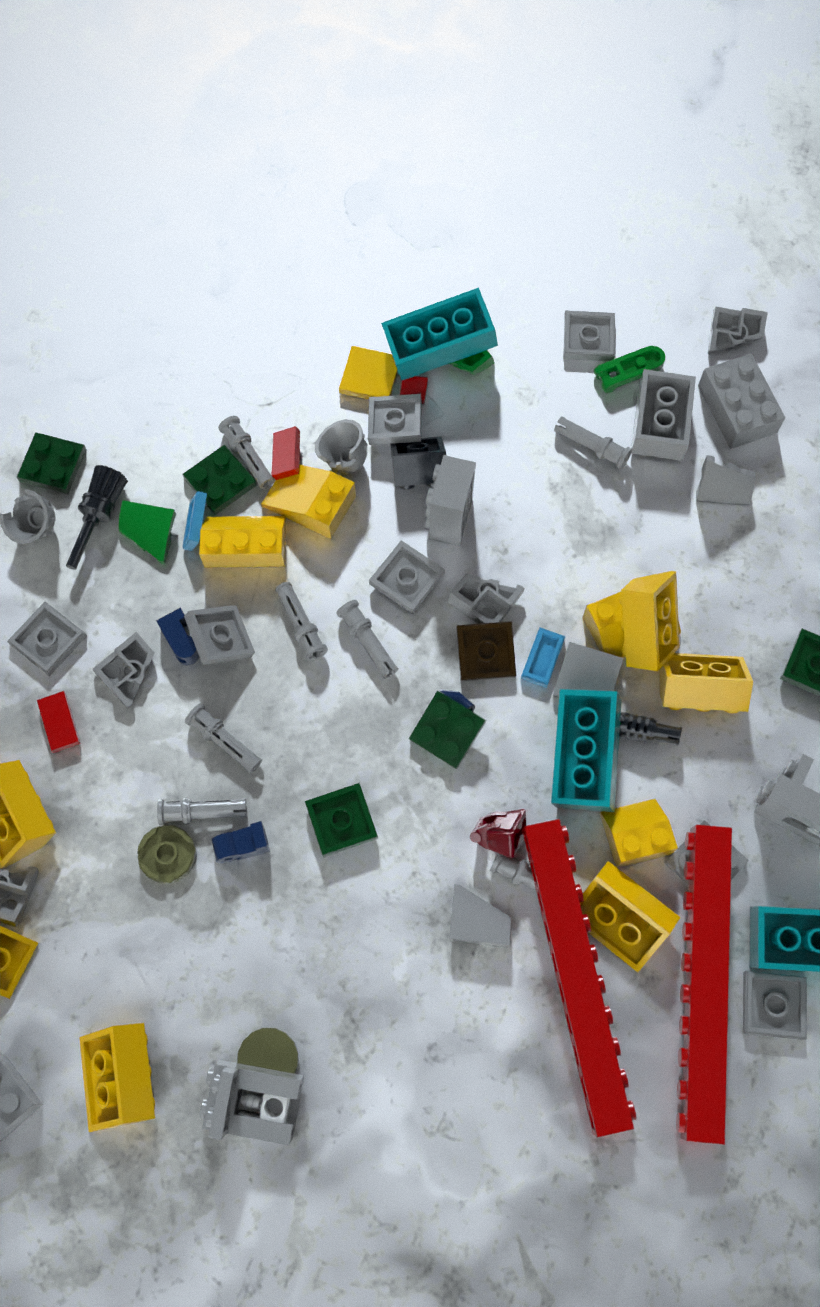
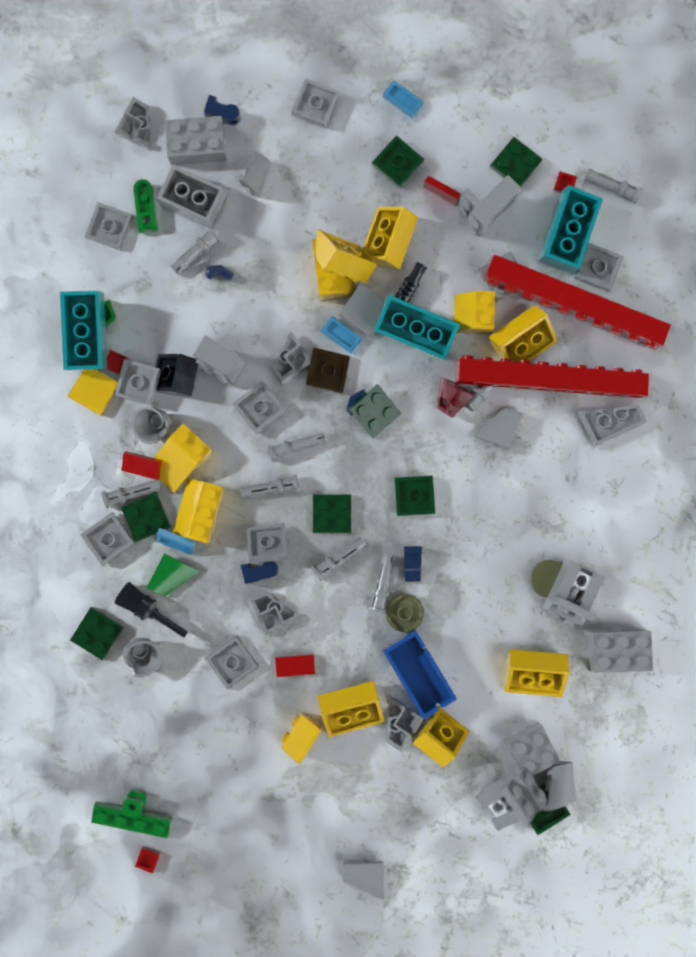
camera: 75 degrees left, 15 degrees up
none -> light grey plate [80,512,135,566]
none -> dark blue leg [204,95,241,126]
none -> dark blue arm [205,265,235,282]
none -> dark green plate [313,494,351,533]
none -> blue piece [382,630,457,720]
none -> red tile [423,176,461,206]
none -> light grey wing [578,405,647,447]
none -> light grey brick [587,630,653,672]

